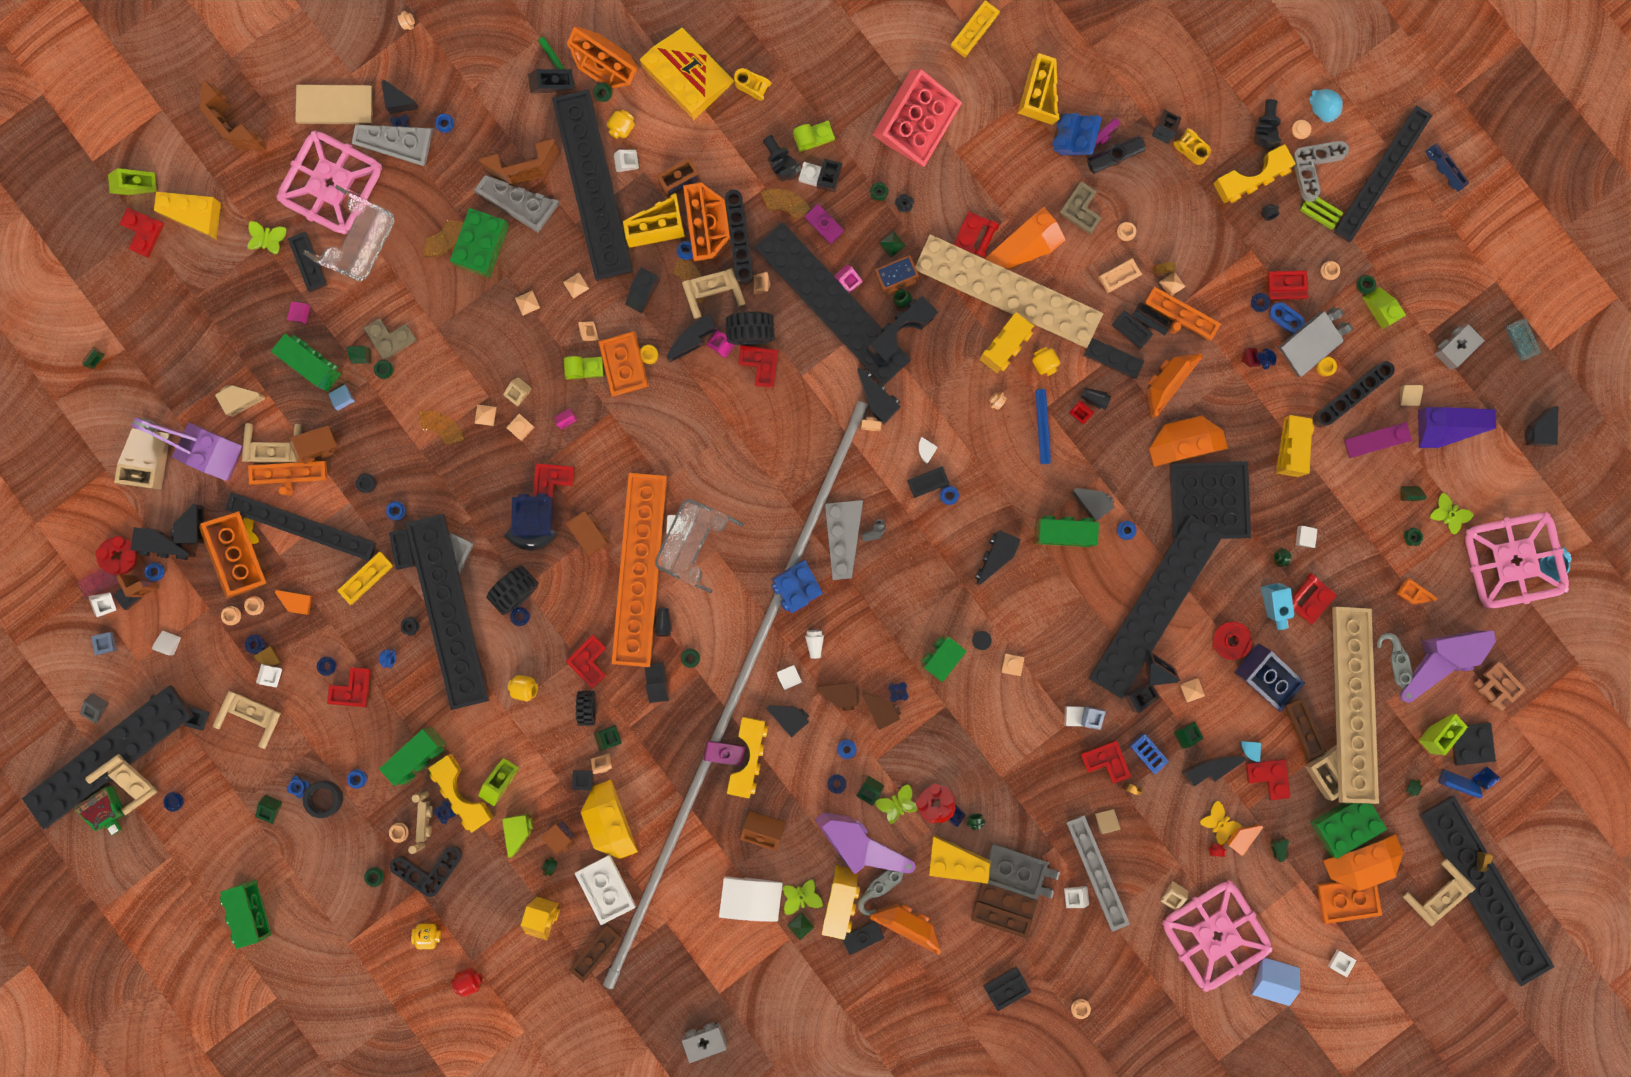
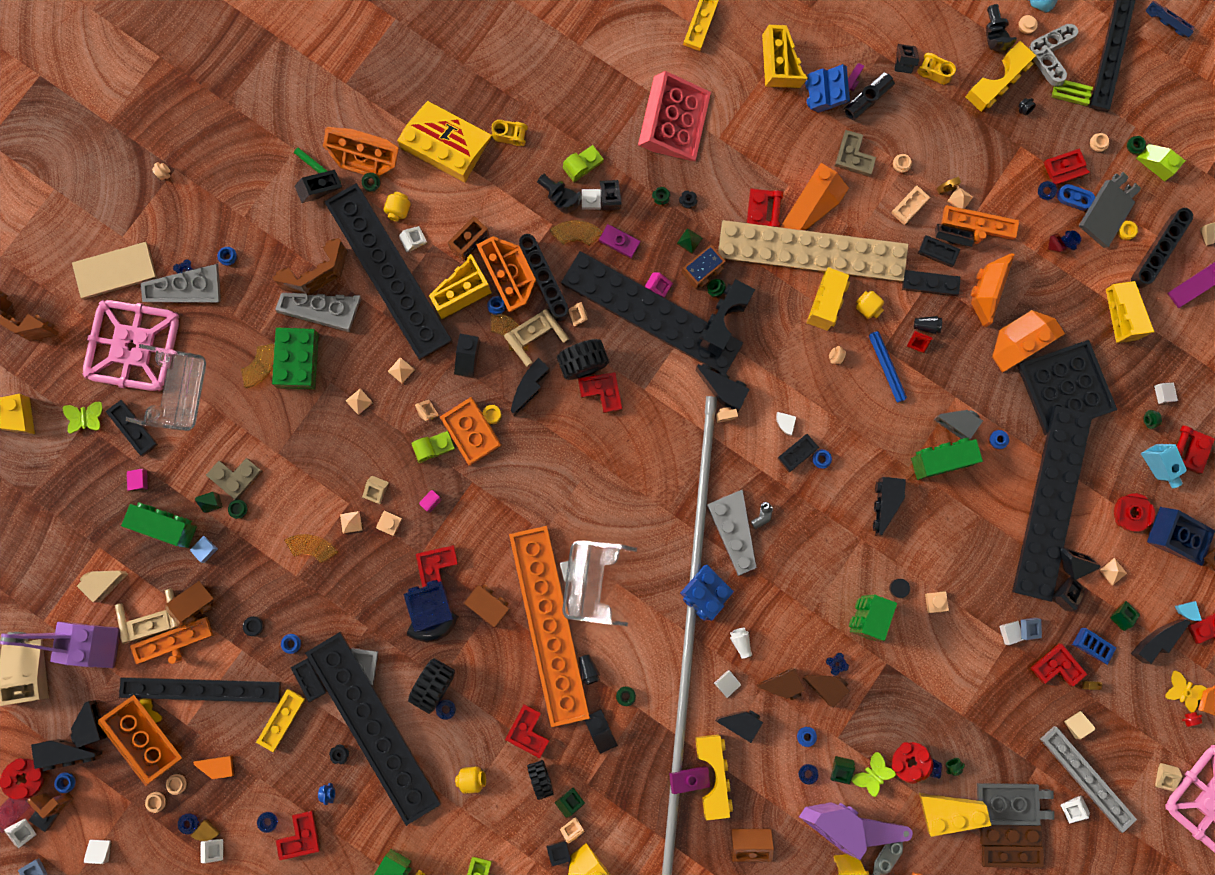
camera: 30 degrees left, 5 degrees down
black slope [381,79,419,114] -> none
dark pink slope [706,330,735,358] -> none

